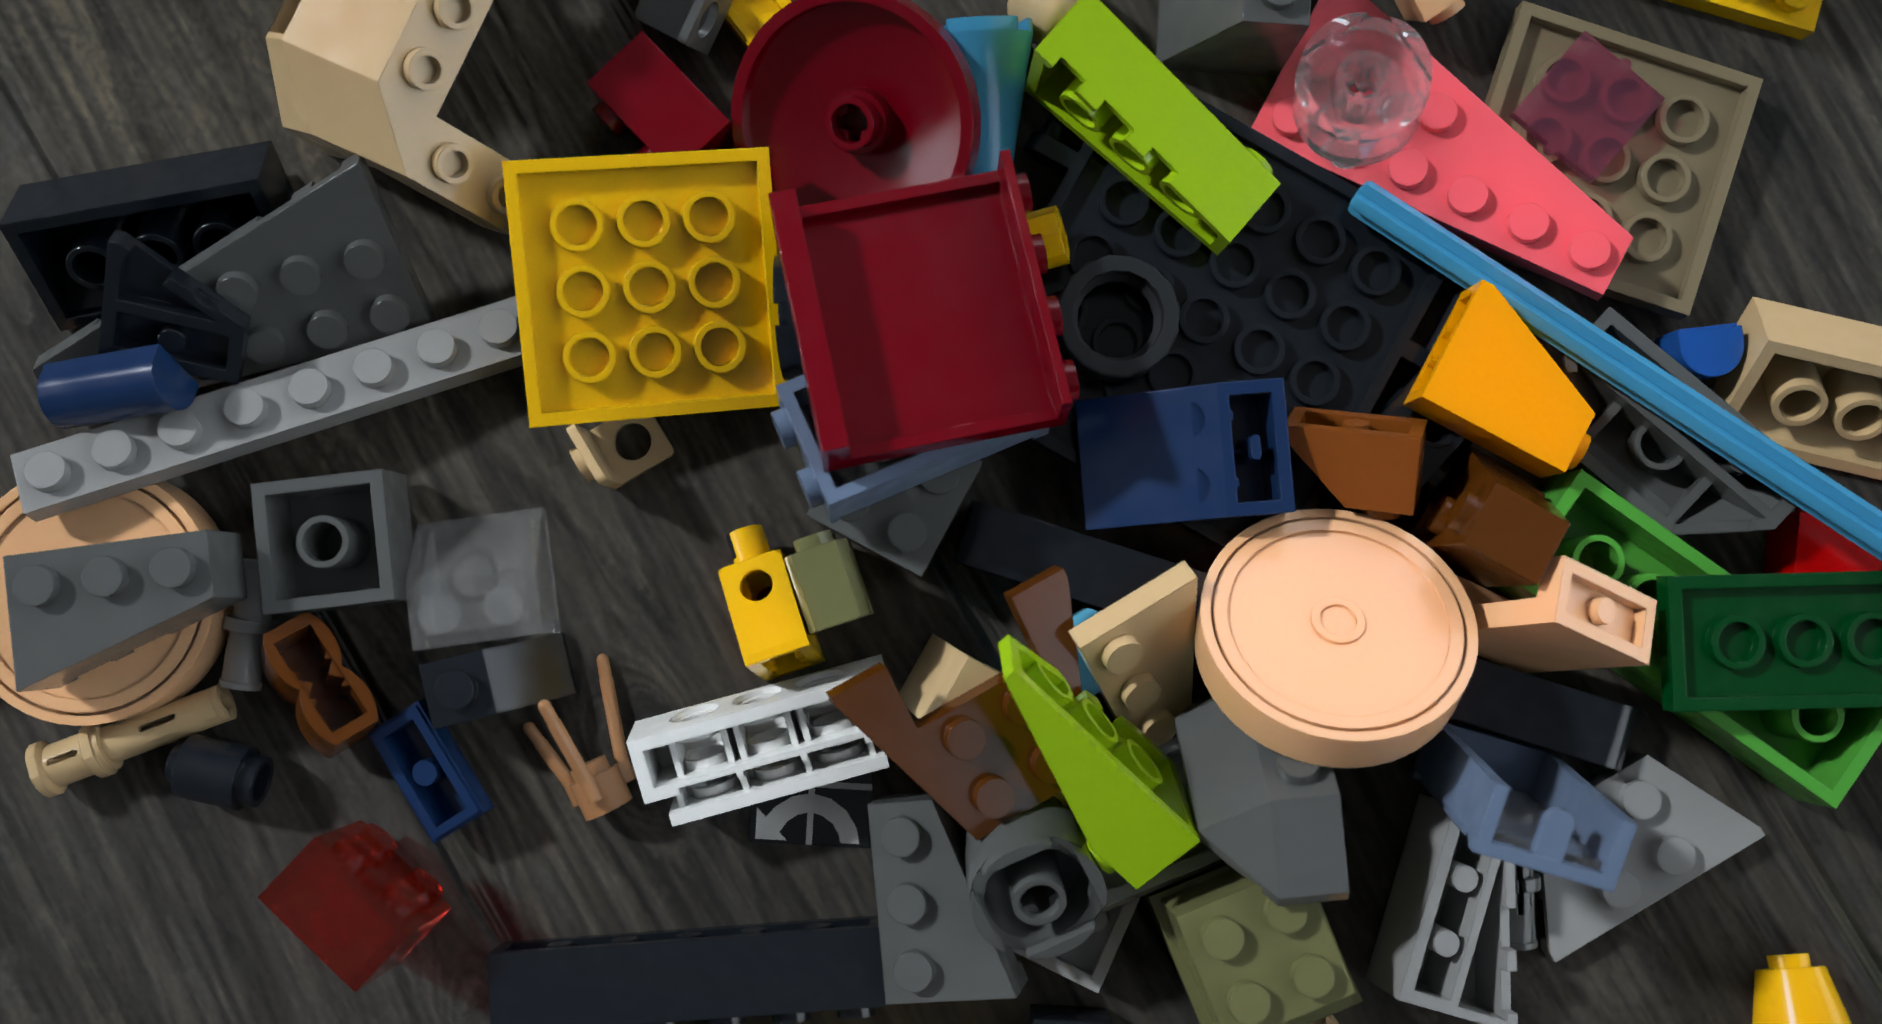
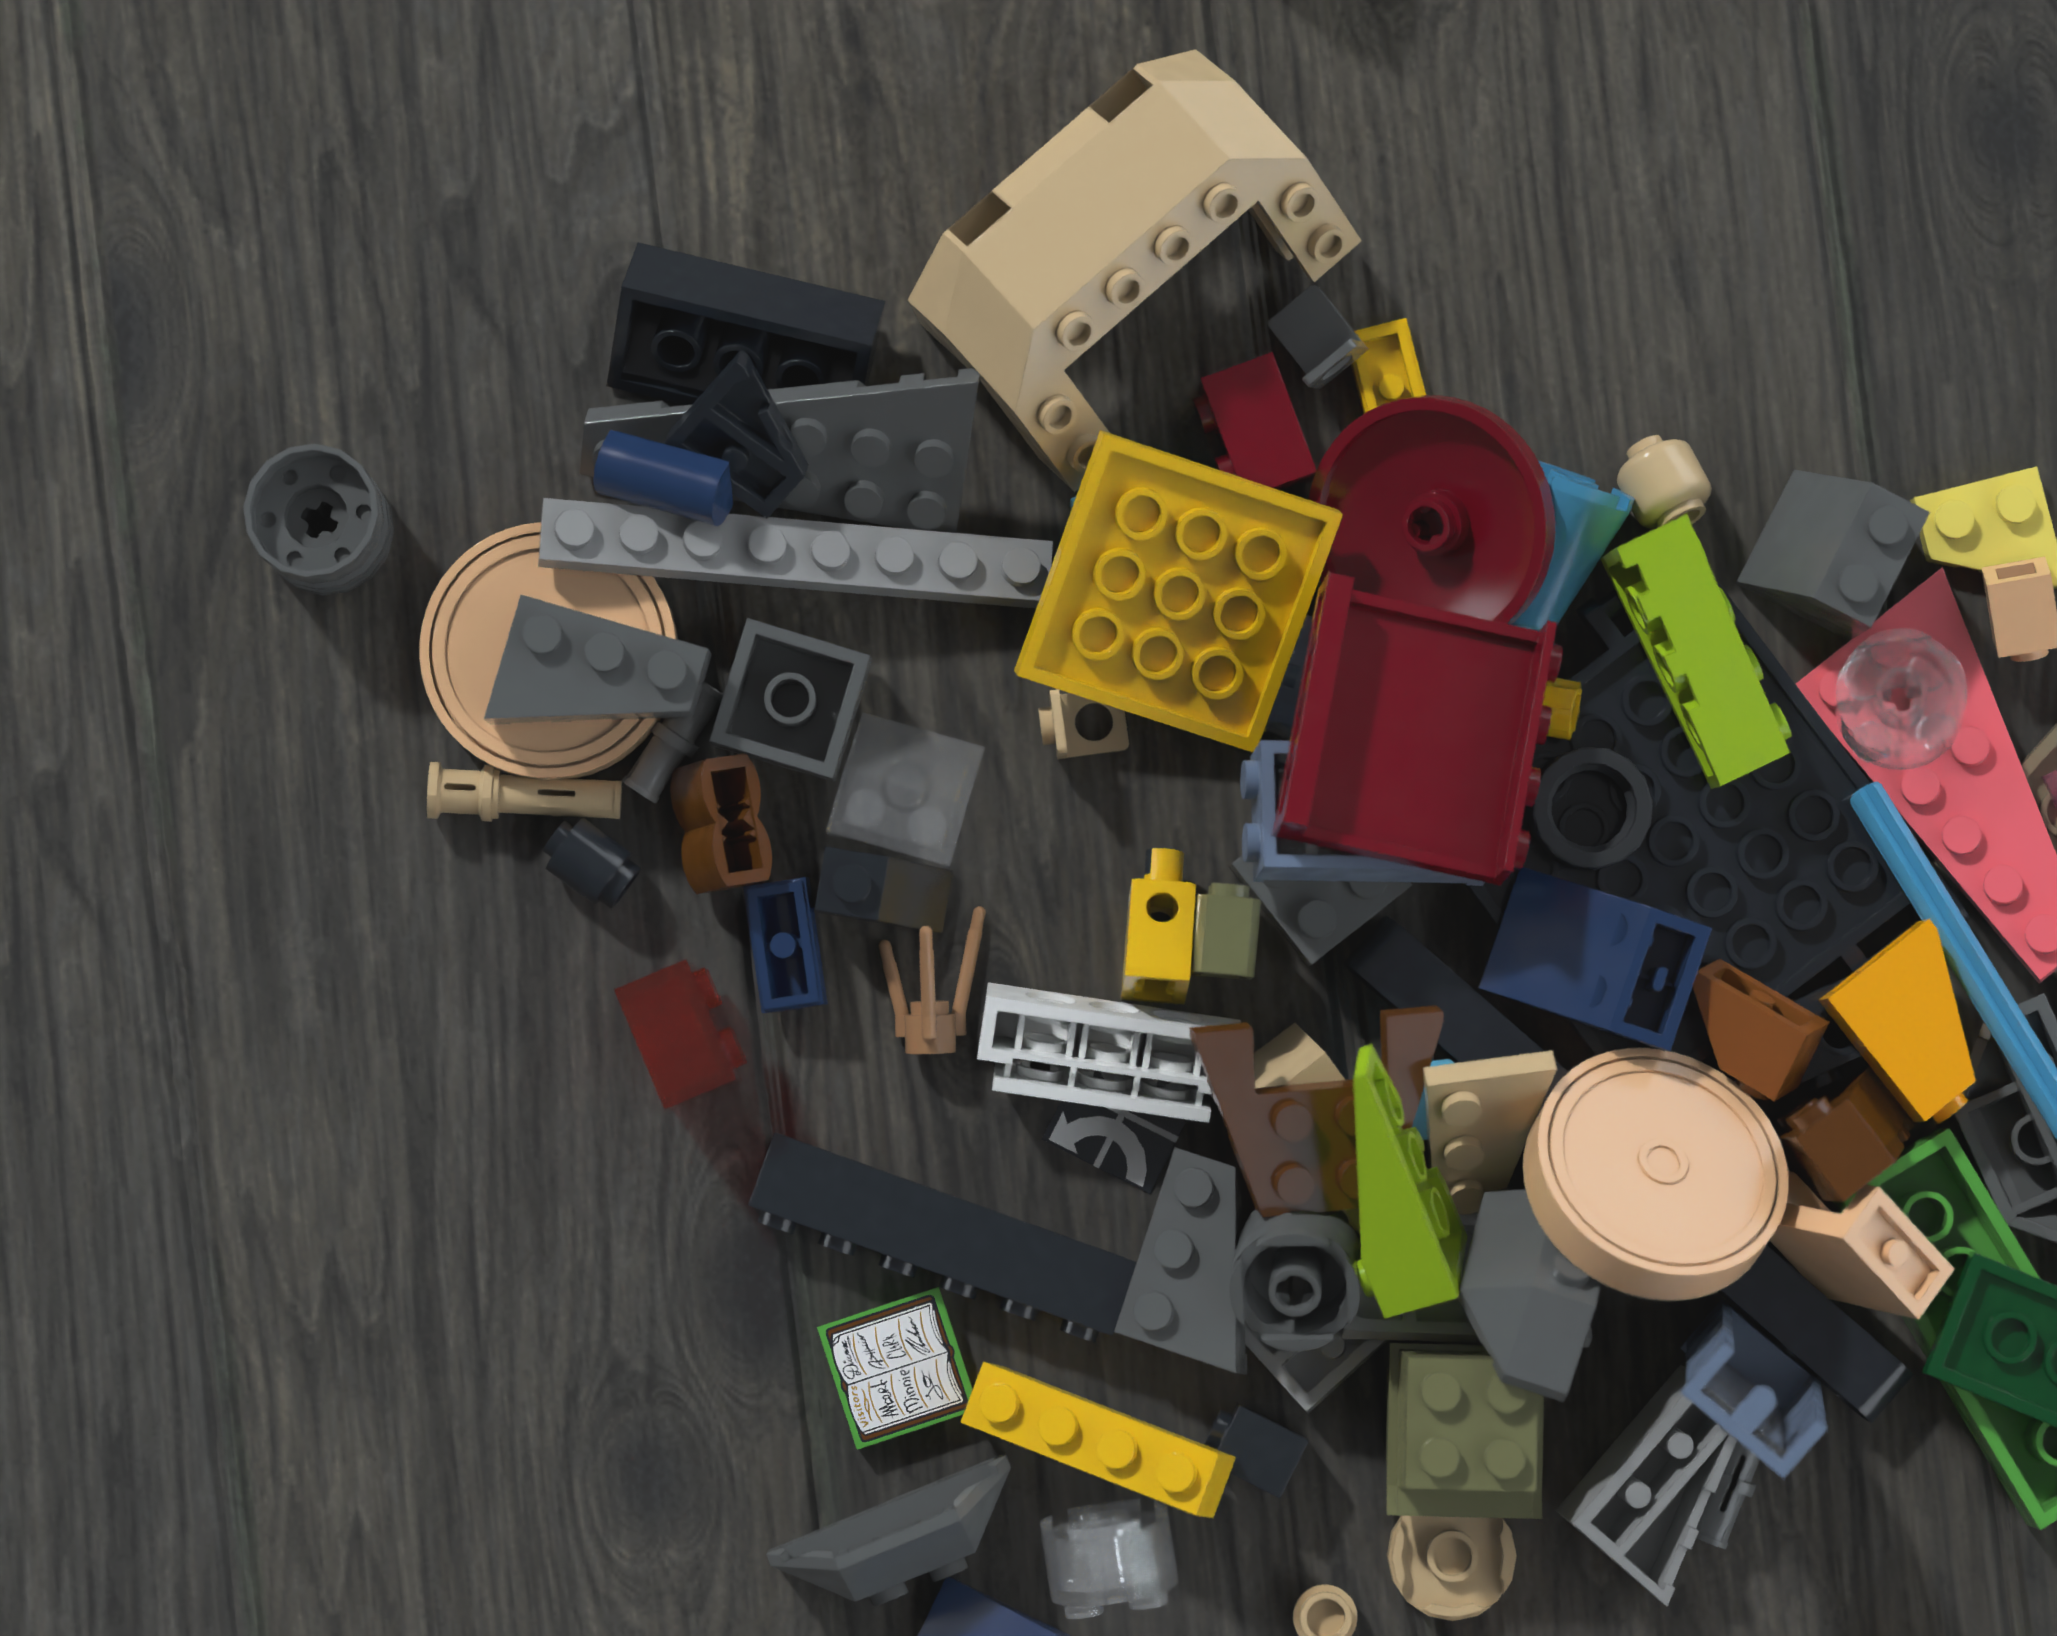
camera: 20 degrees right, 0 degrees up
light grey wing [1532,753,1766,963] -> none

